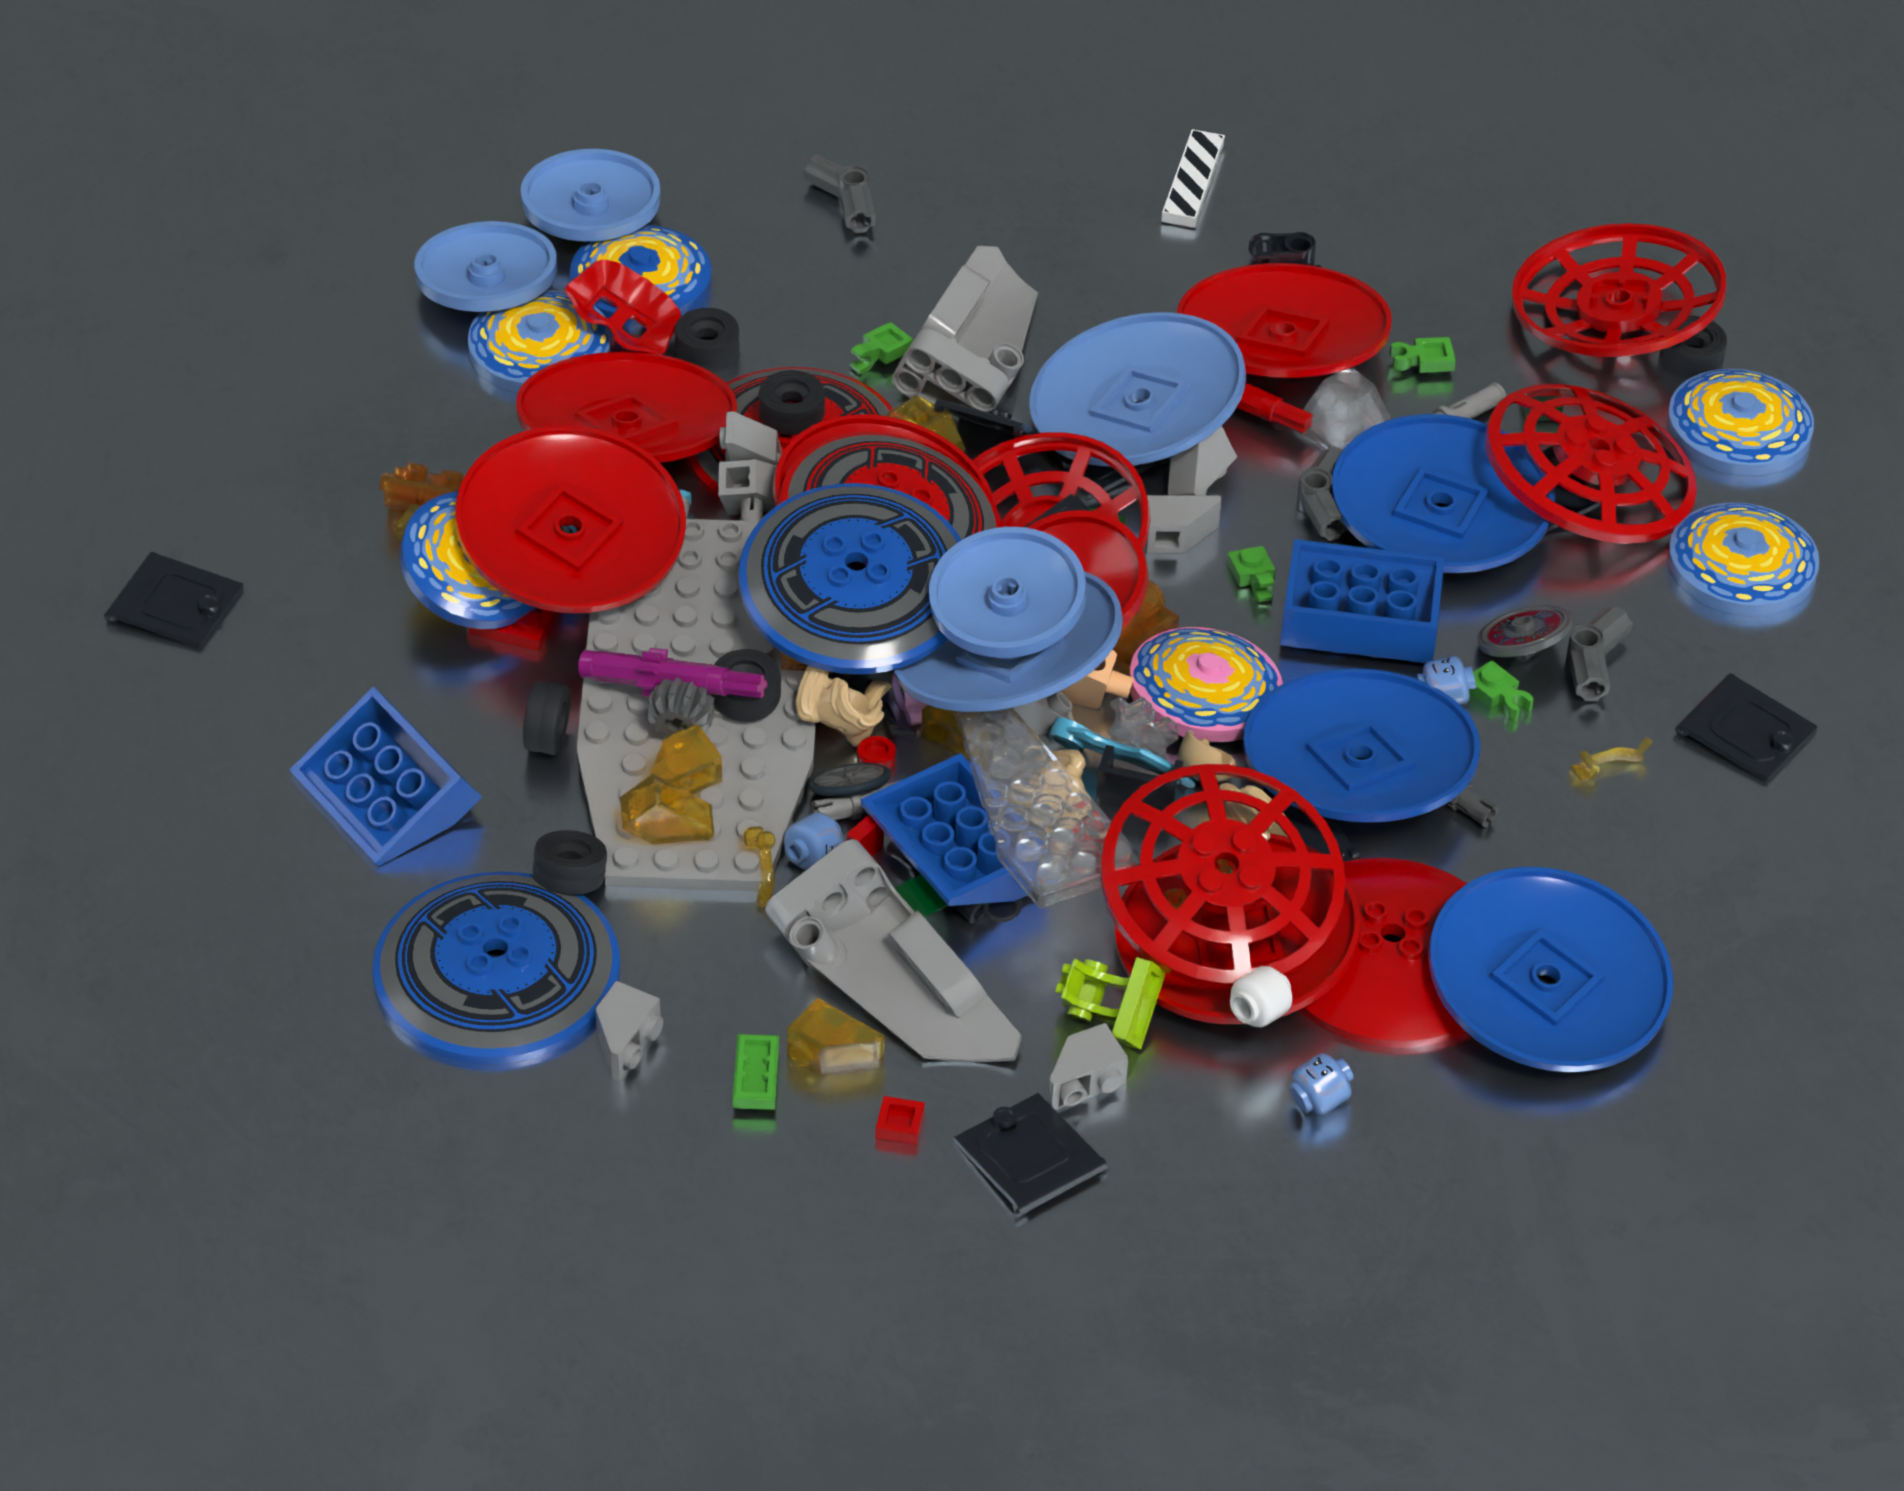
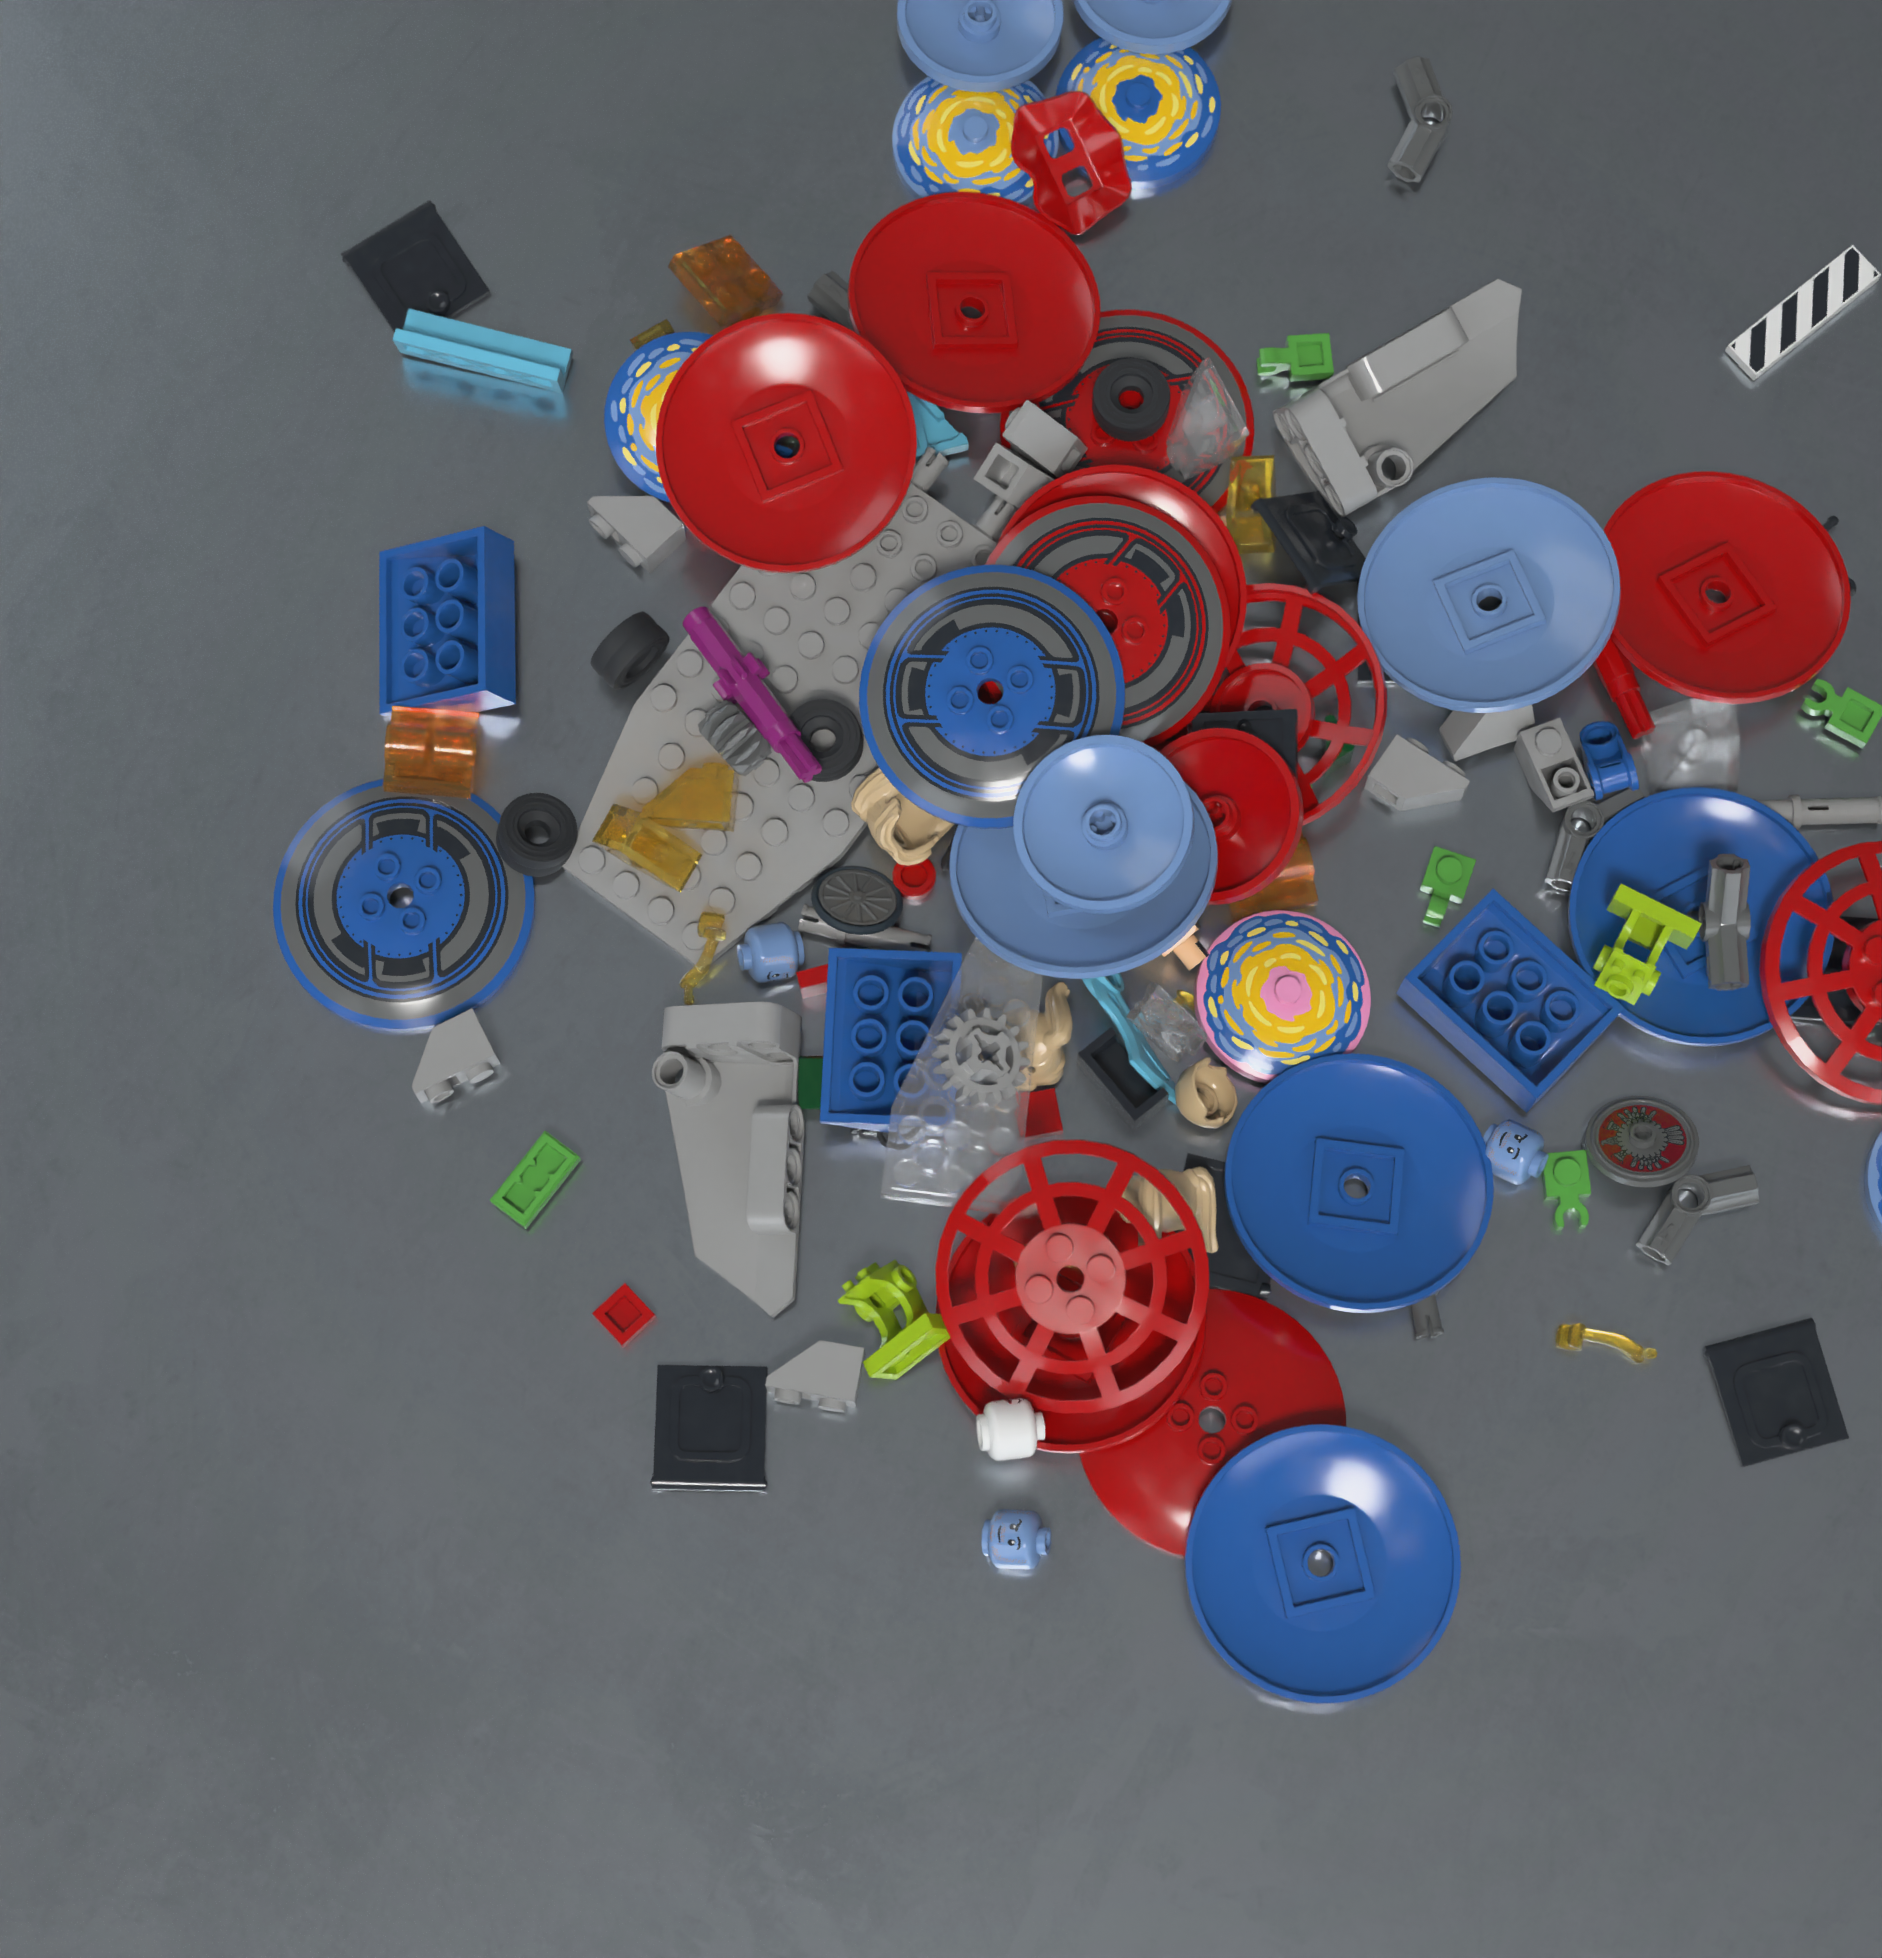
camera: 40 degrees right, 30 degrees up
black tyre [675,308,740,371] -> none
clear yellow slope [787,998,885,1074] -> none
black piece [1248,232,1316,266] -> none
none -> clear orange plate [383,706,480,798]
none -> medium azure fence [393,309,573,393]
none -> light grey slope [587,496,687,573]
none -> light grey gear [931,1008,1031,1108]
none -> clear slope [1166,357,1249,480]
none -> light grey slope [1514,718,1594,812]
none -> blue piece [1579,721,1639,801]
none -> lime tile [1593,884,1702,1005]
none -> dark grey piece [1698,854,1751,991]

